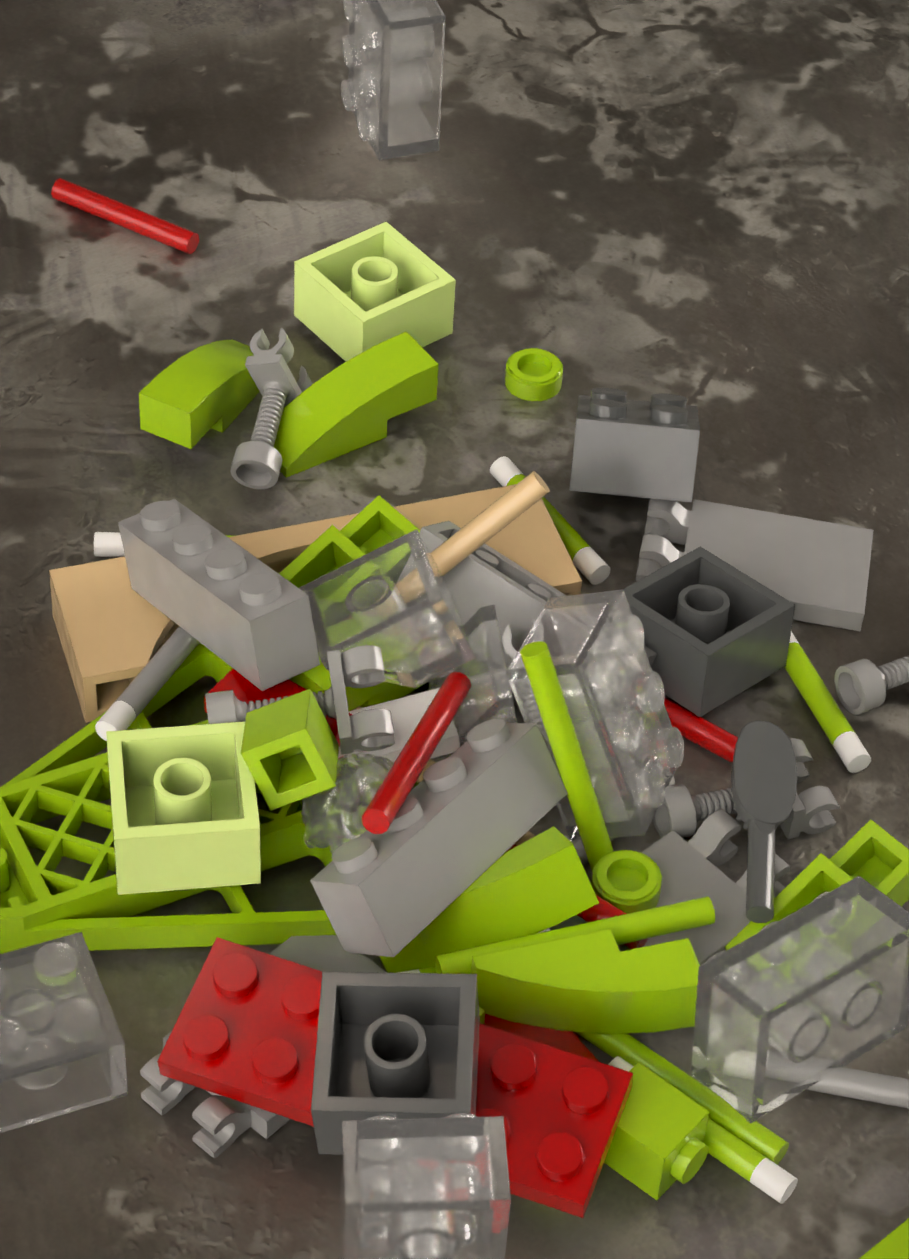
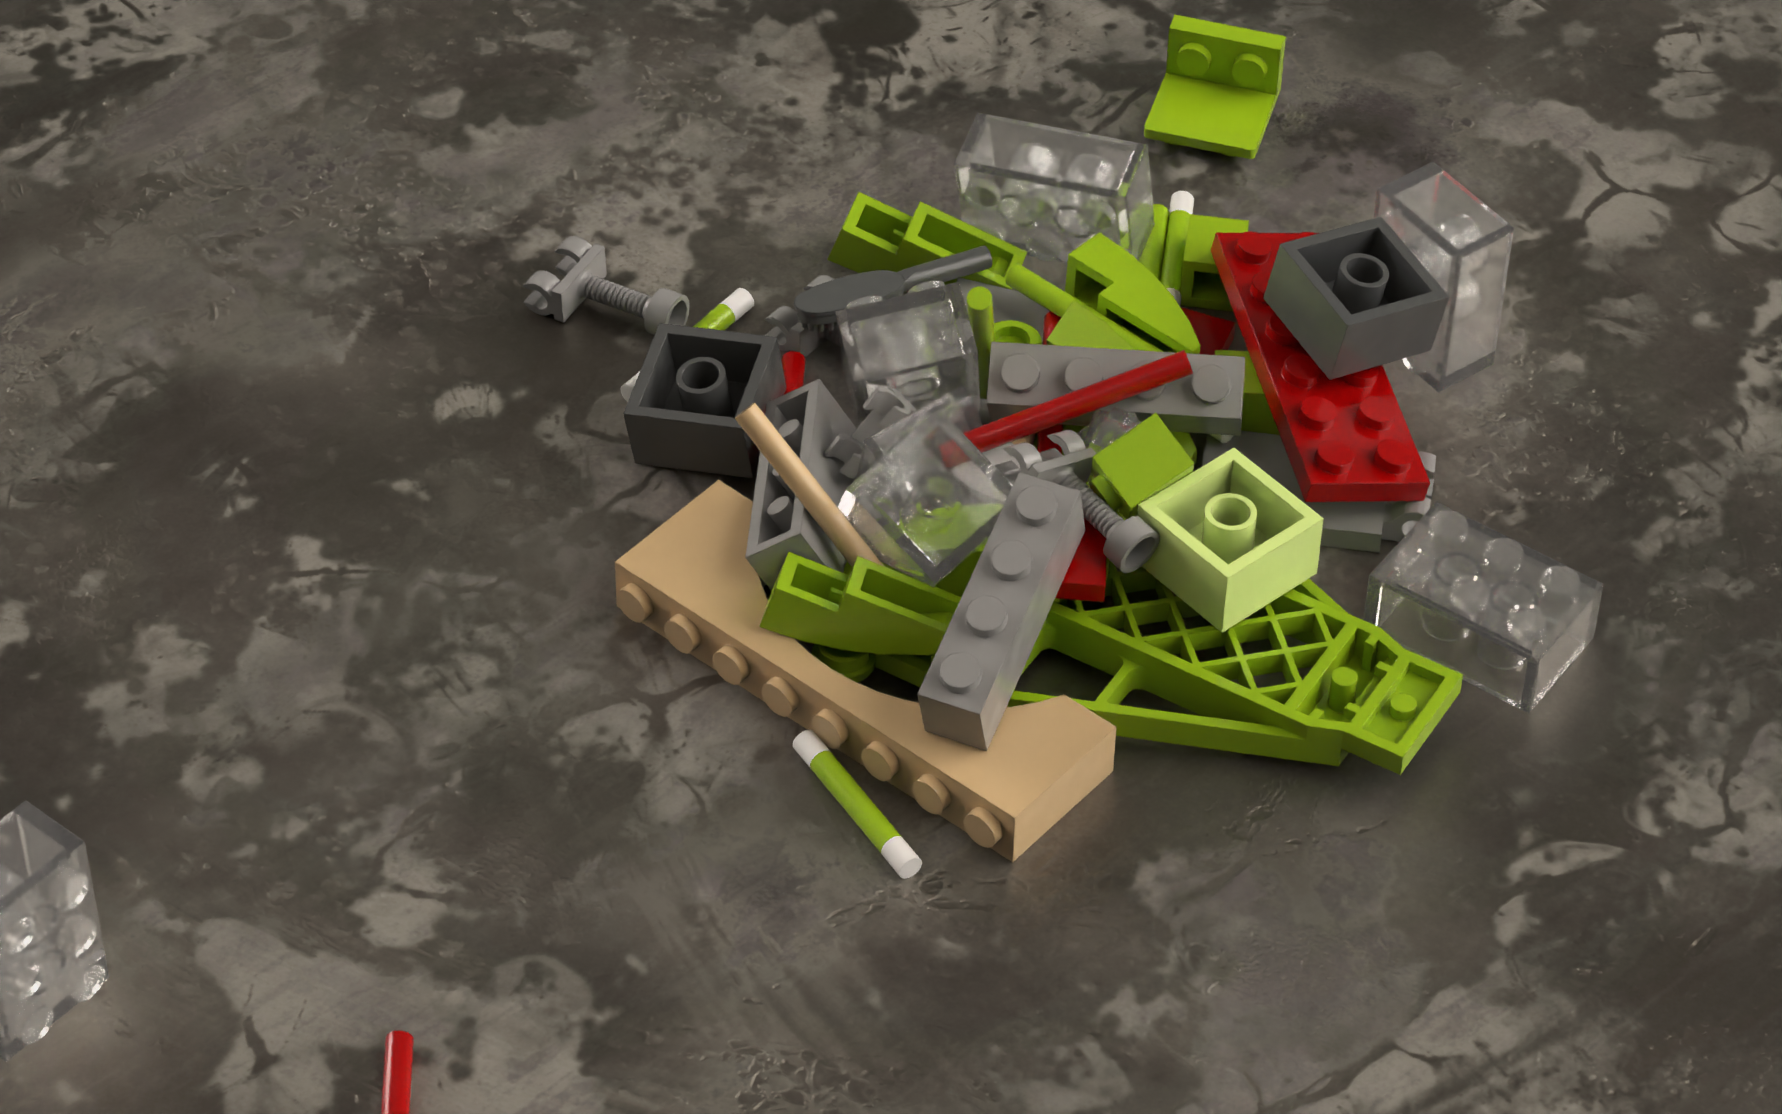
camera: 120 degrees left, 0 degrees up
light grey bar [95,626,200,741] -> none
lime slope [139,339,260,449] -> none
light grey bar [230,328,313,489] -> none
lime slope [274,331,439,478] -> none
yellowish green brick [294,222,456,361] -> none
white bar [490,456,611,585] -> none
lime tile [505,348,563,401] -> none
brick [569,388,700,502] -> none
light grey tile [635,498,874,631] -> none

